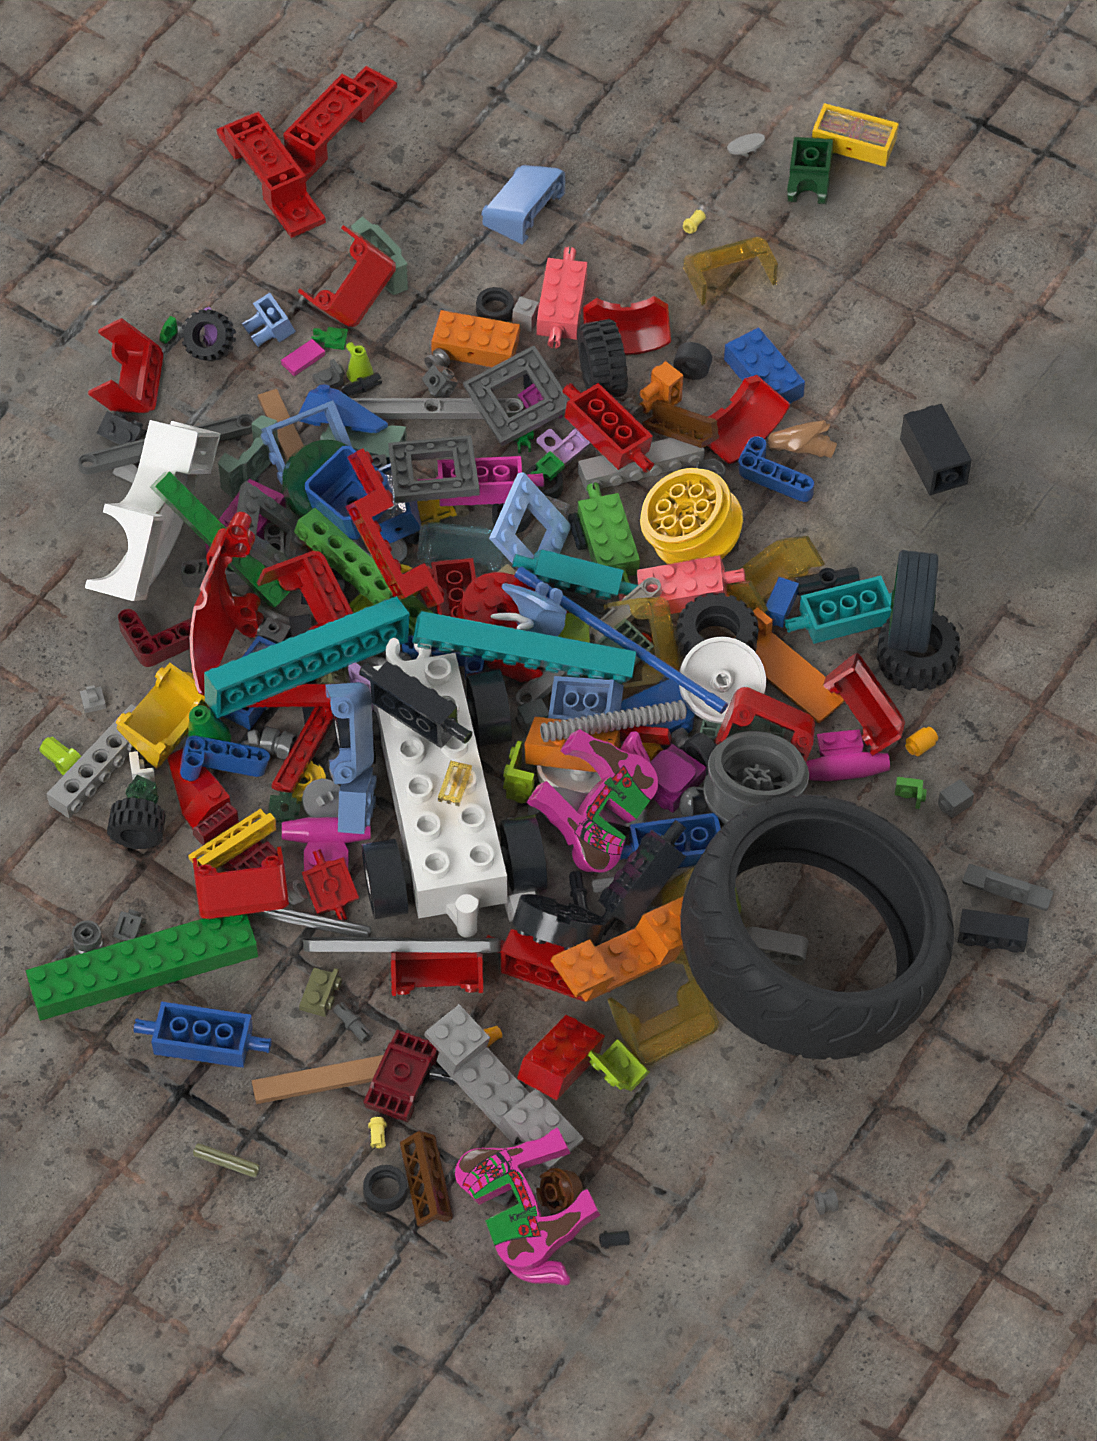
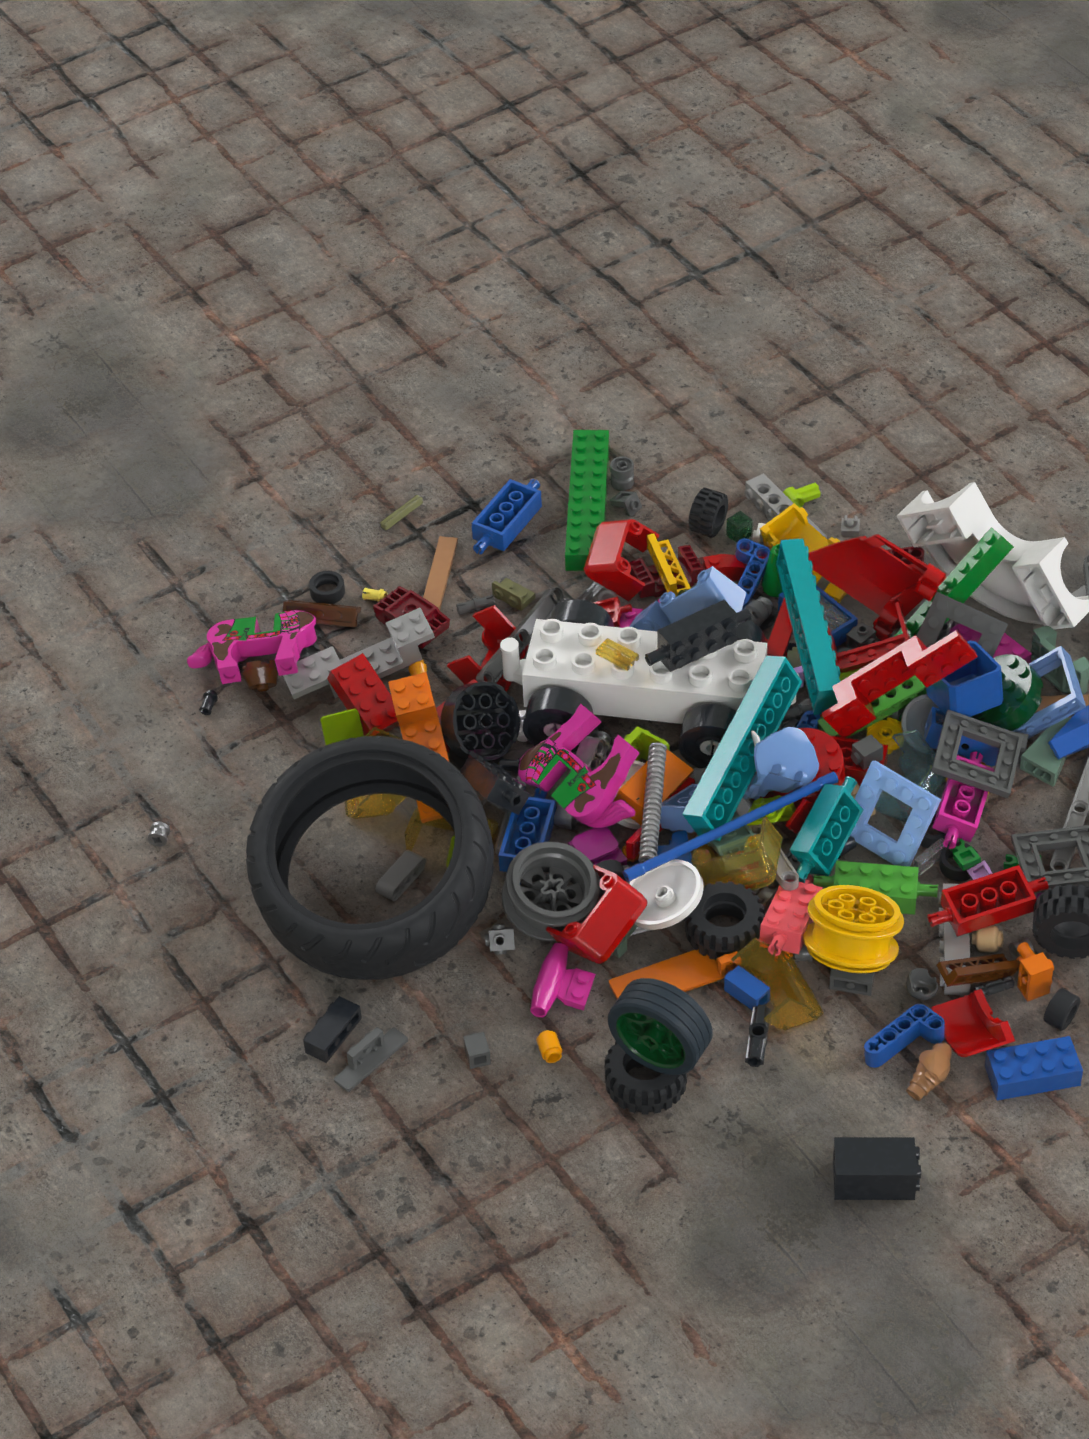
camera: 115 degrees right, 10 degrees down
teal brick [785,575,892,644] -> none
red windscreen [823,653,905,756] -> none
bright green bracket [895,777,927,809] -> none
none -> dark grey brick [851,735,883,770]

